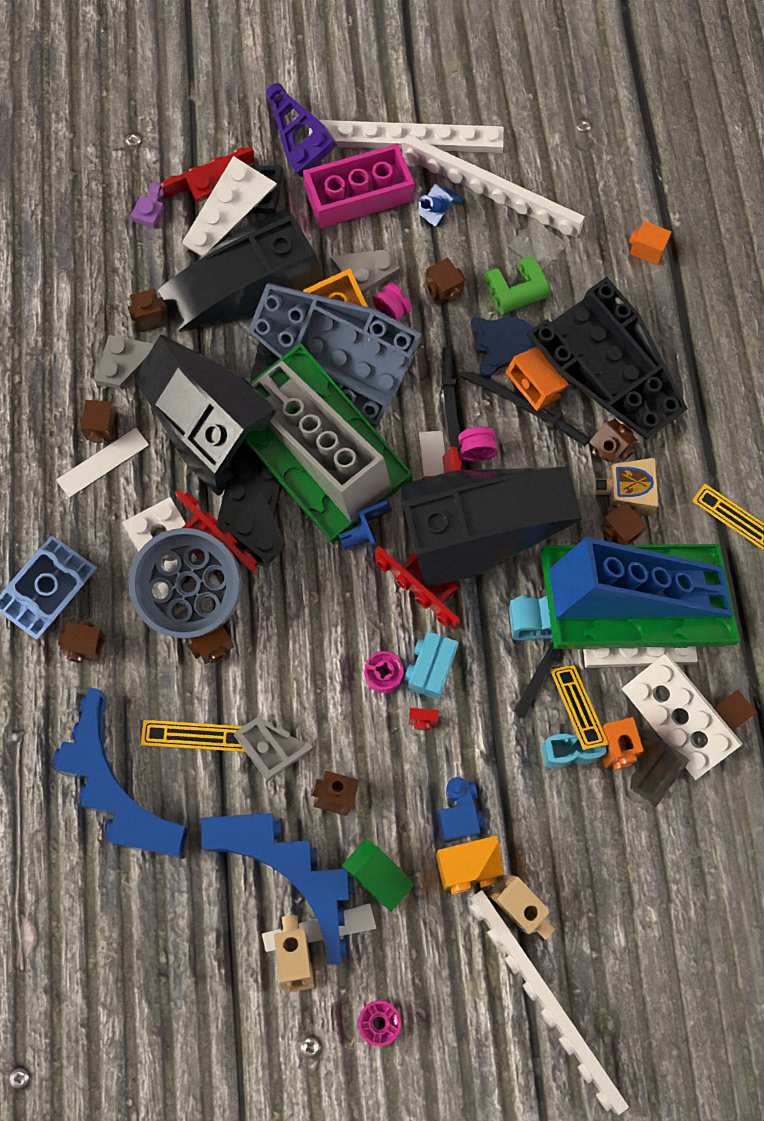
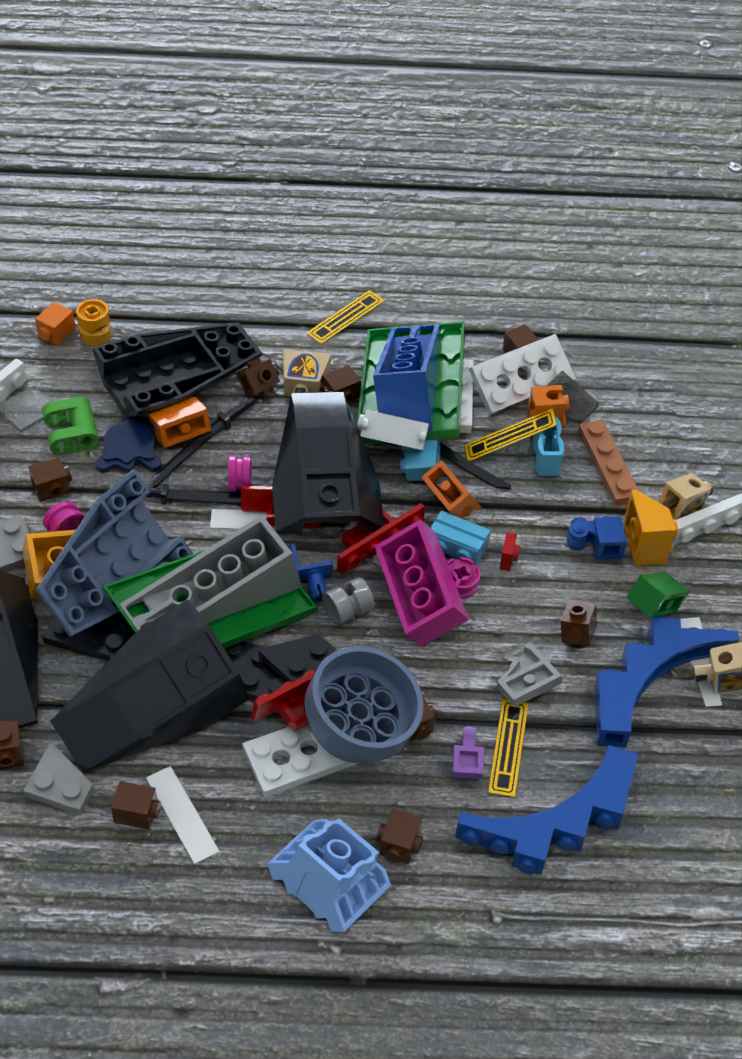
camera: 85 degrees left, 20 degrees down
none -> light orange wheel [76,299,112,346]
none -> light grey wheel [322,577,375,626]
none -> white brick [357,410,429,450]
none -> dark pink brick [374,519,469,647]
none -> orange brick [421,460,481,520]
none -> medium lavender plate [452,727,484,779]
none -> nougat plate [578,420,639,506]

